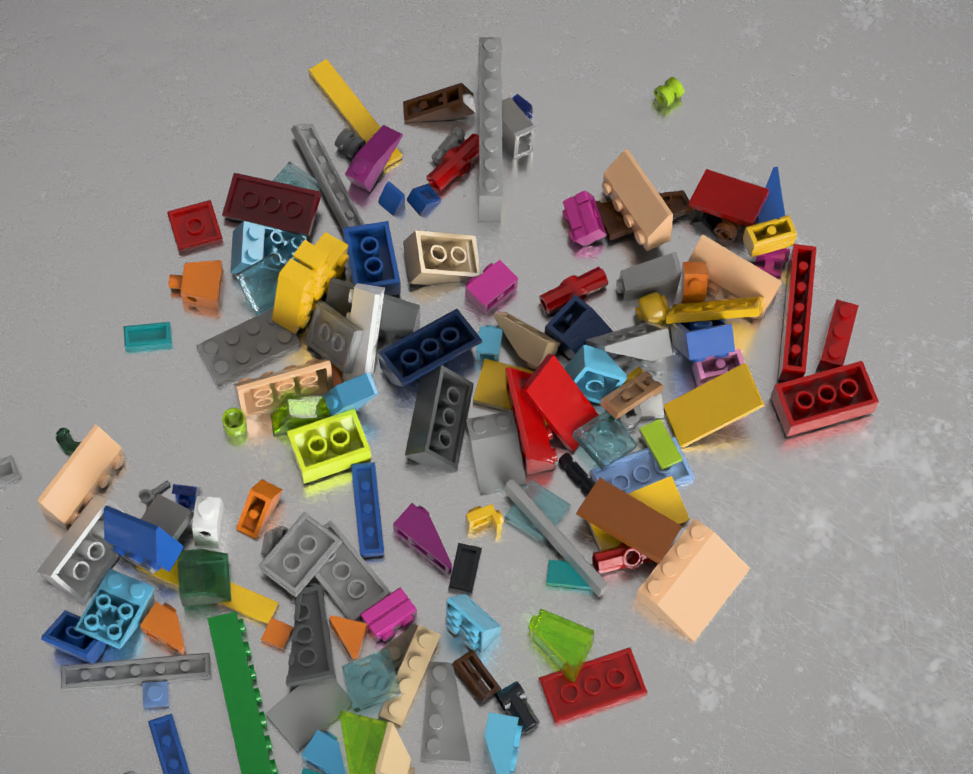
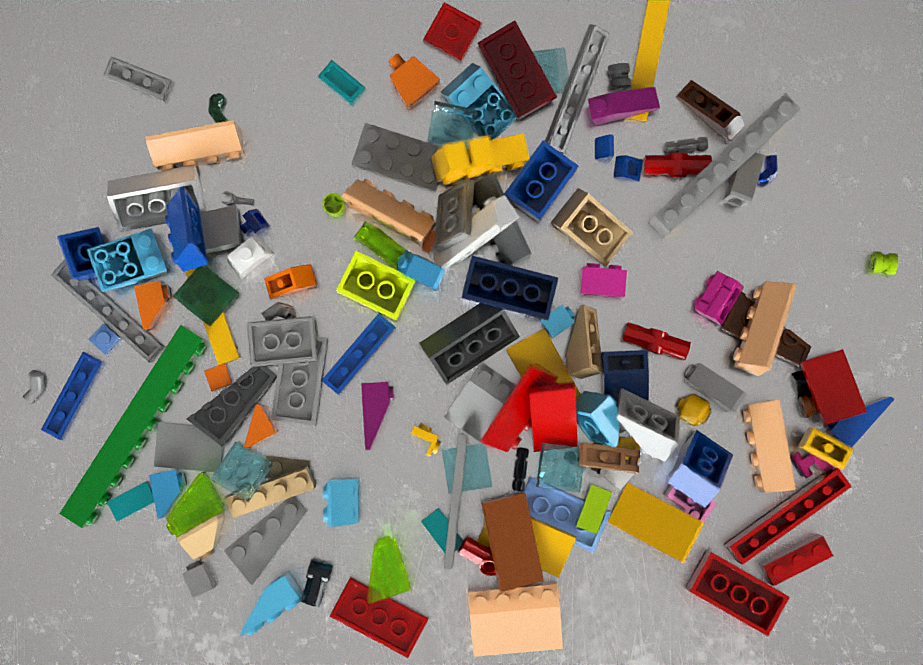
camera: 50 degrees right, 20 degrees up
dark pink brick [360,587,417,642] -> none
black tile [448,543,482,595] -> none
reddish brown tile [451,649,501,704] -> none
yellow tile [666,296,765,324] -> none
orange slope [680,262,708,303] -> none

